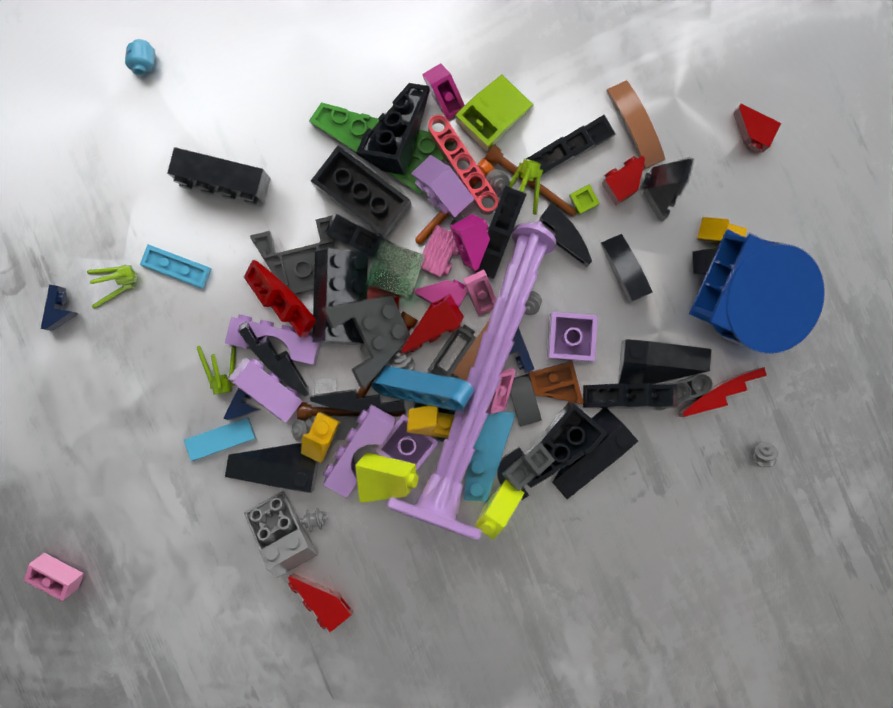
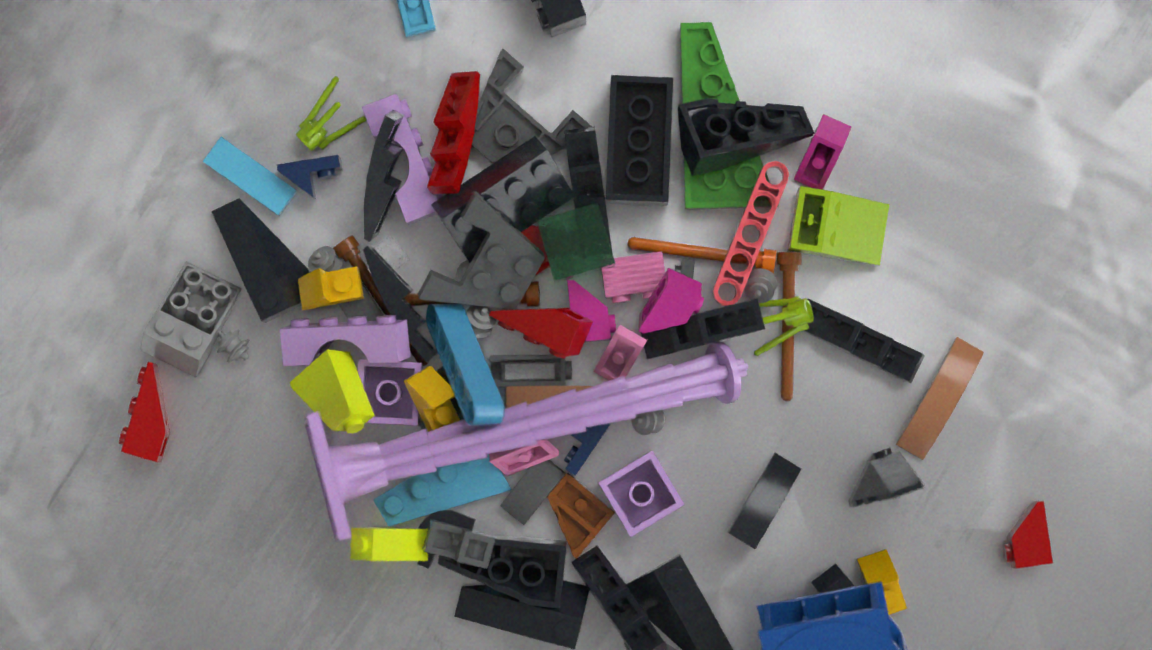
camera: 50 degrees right, 0 degrees up
lavender brick [228,358,302,423] -> none
lavender brick [411,155,475,217] -> none
black slope [539,203,592,267] -> none
lime plate [569,184,600,215] -> none
red slope [602,155,645,206] -> none

